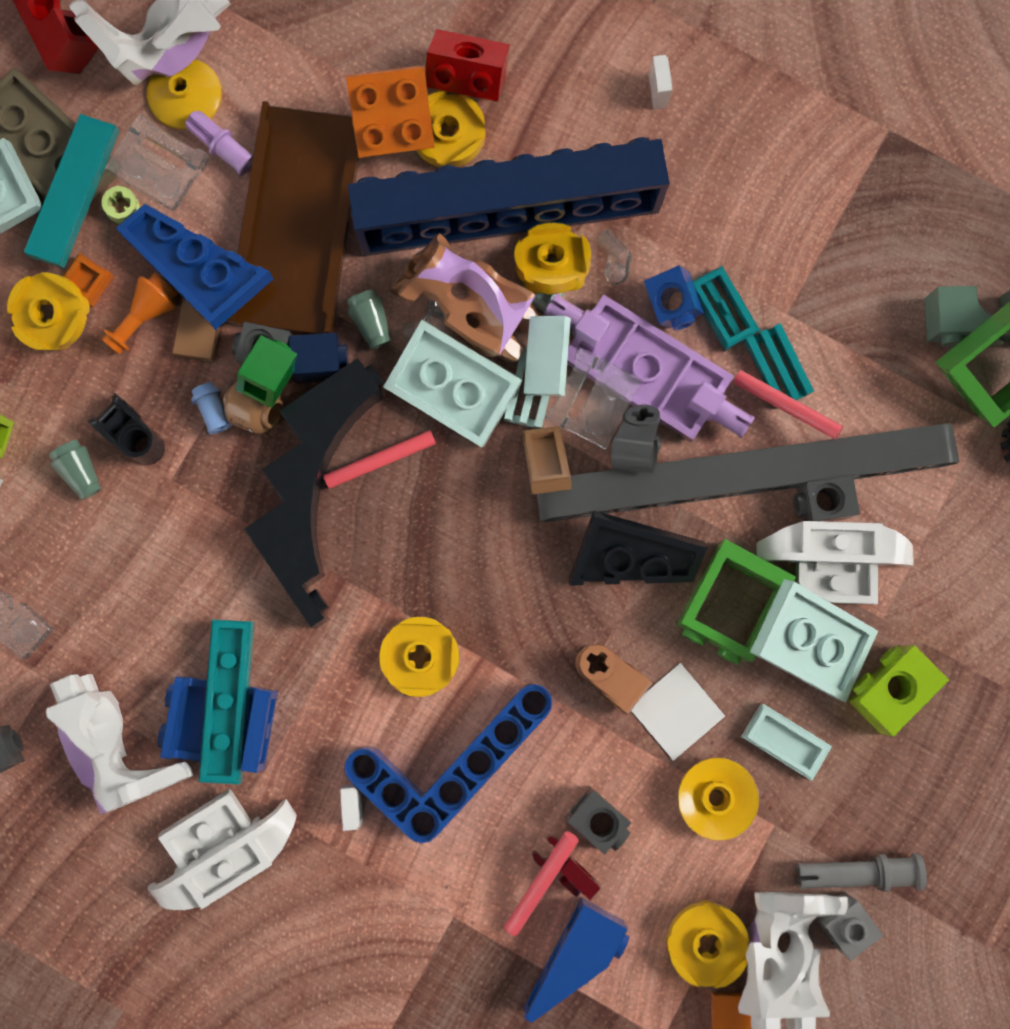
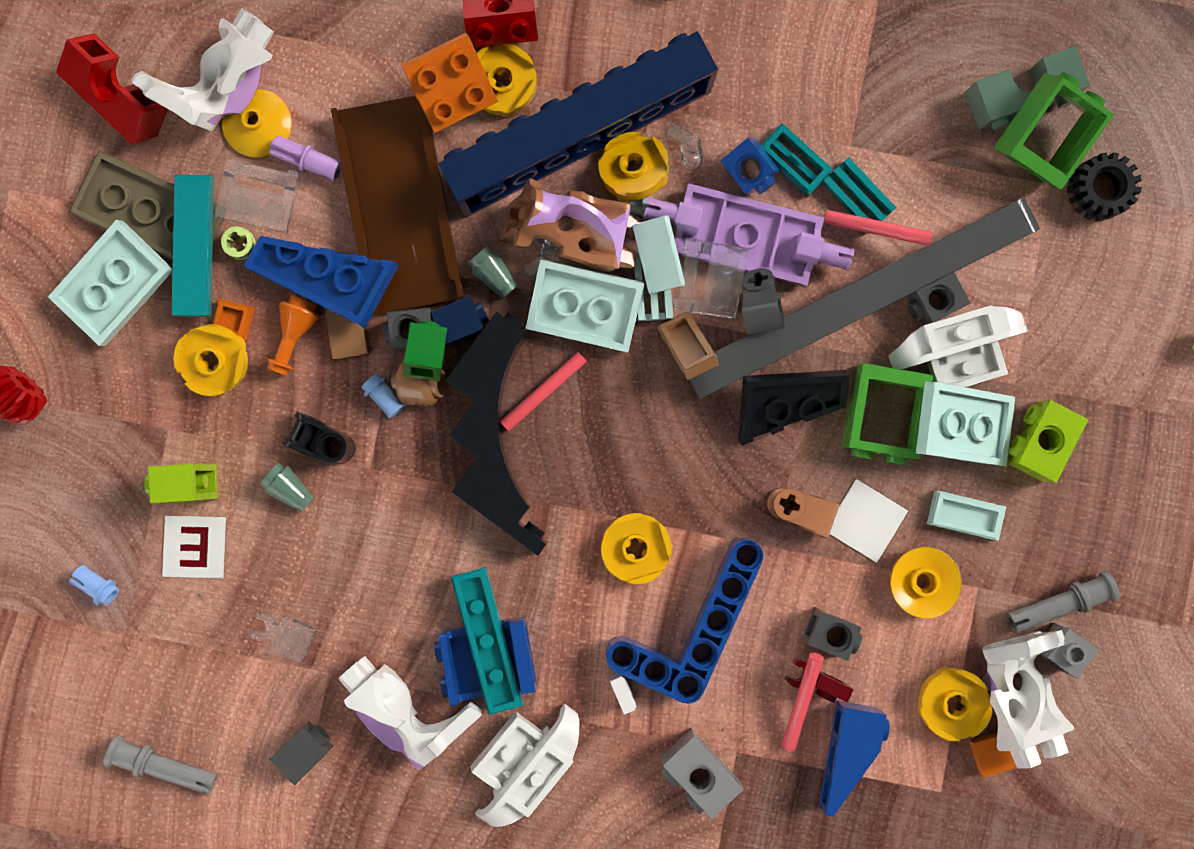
camera: 20 degrees left, 5 degrees up
none -> light grey brick [661,728,744,819]

